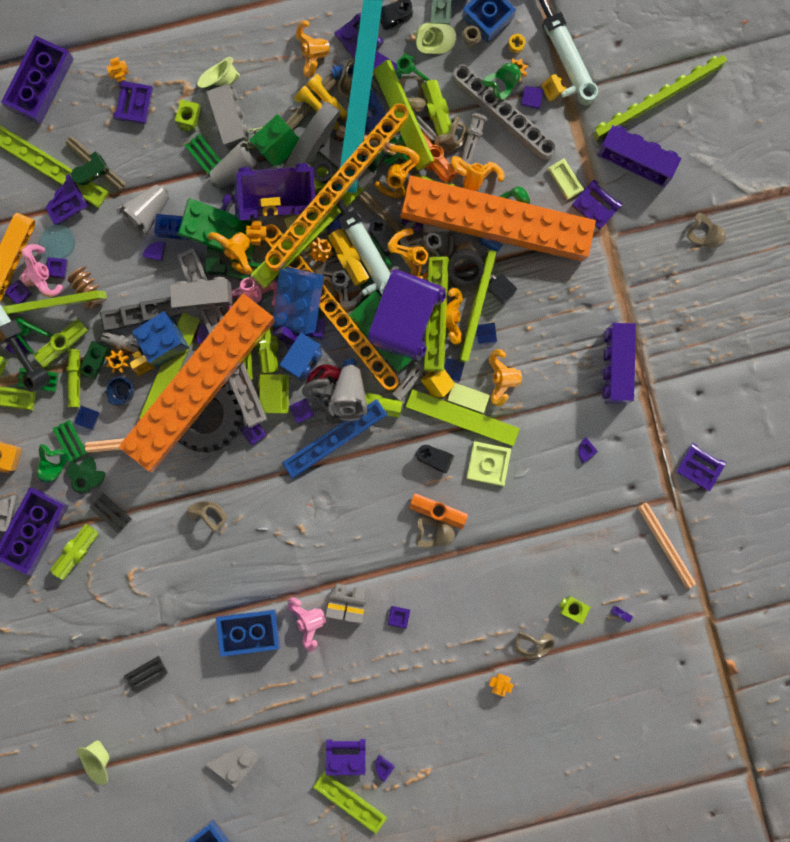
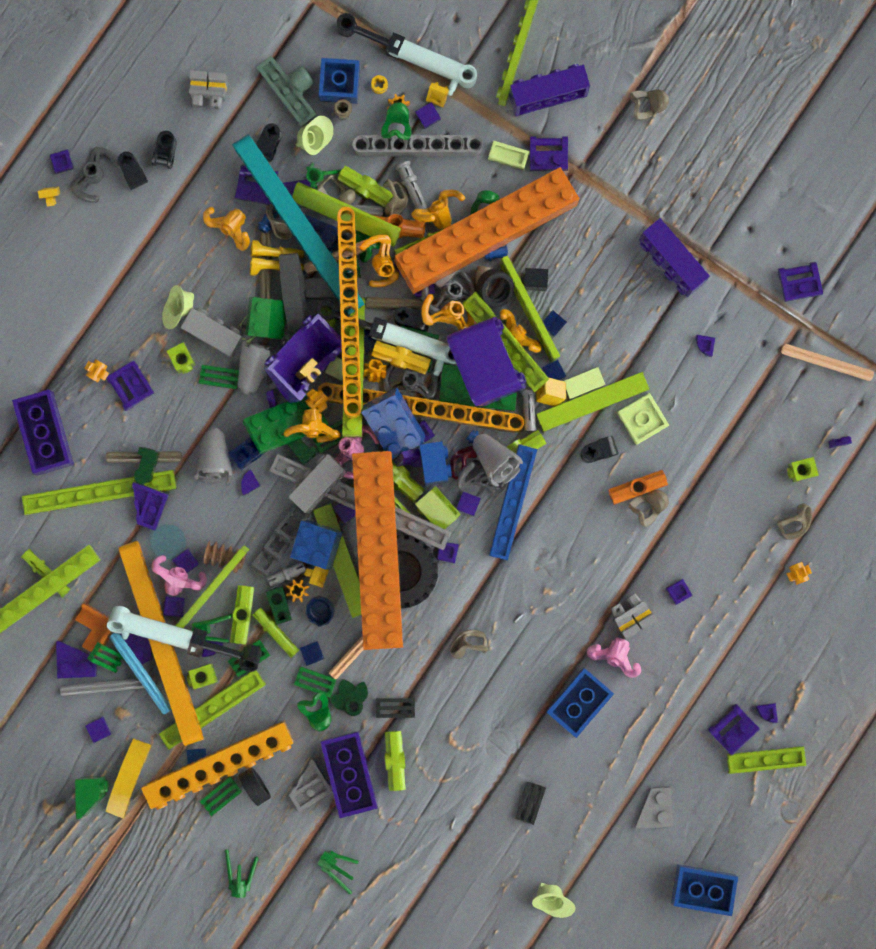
camera: 40 degrees left, 0 degrees up
light orange piece [489,349,522,406] -> none

